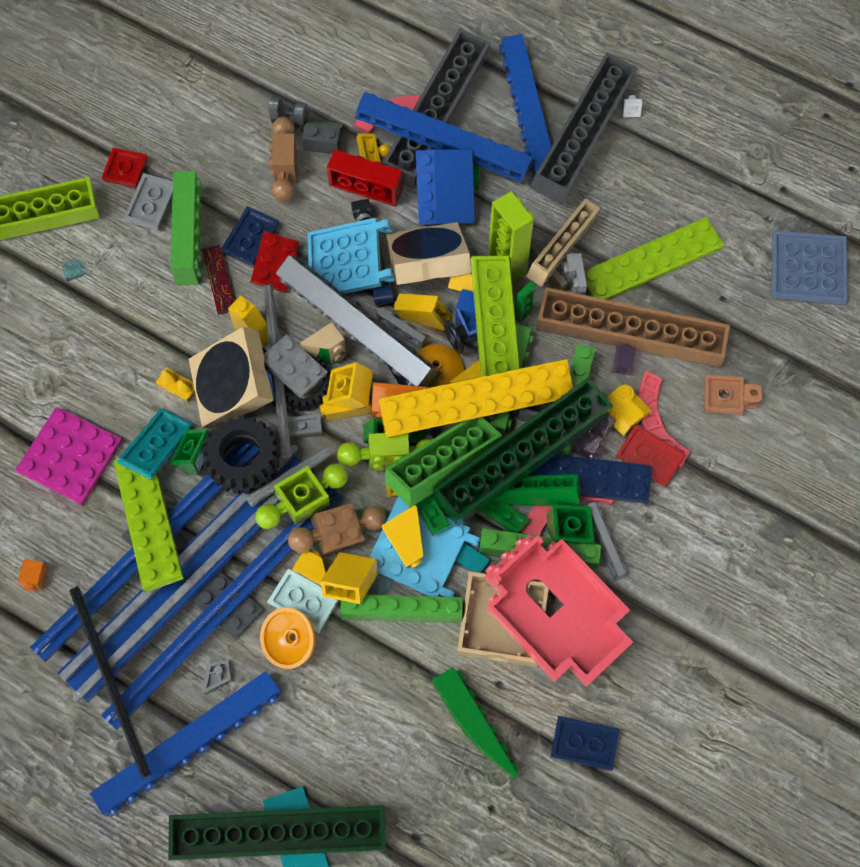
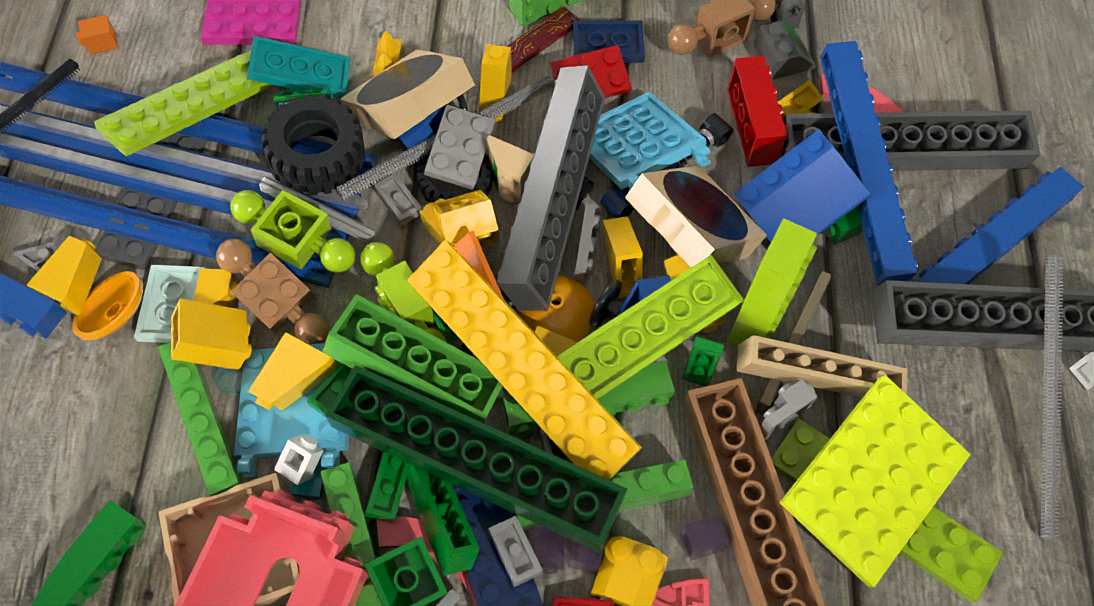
camera: 60 degrees right, 5 degrees down
none -> yellow slope [27,236,102,316]
none -> white brick [274,434,324,485]
none -> light grey plate [488,516,543,587]
none -> neon yellow plate [779,375,971,587]
none -> light grey axle [1040,255,1064,540]

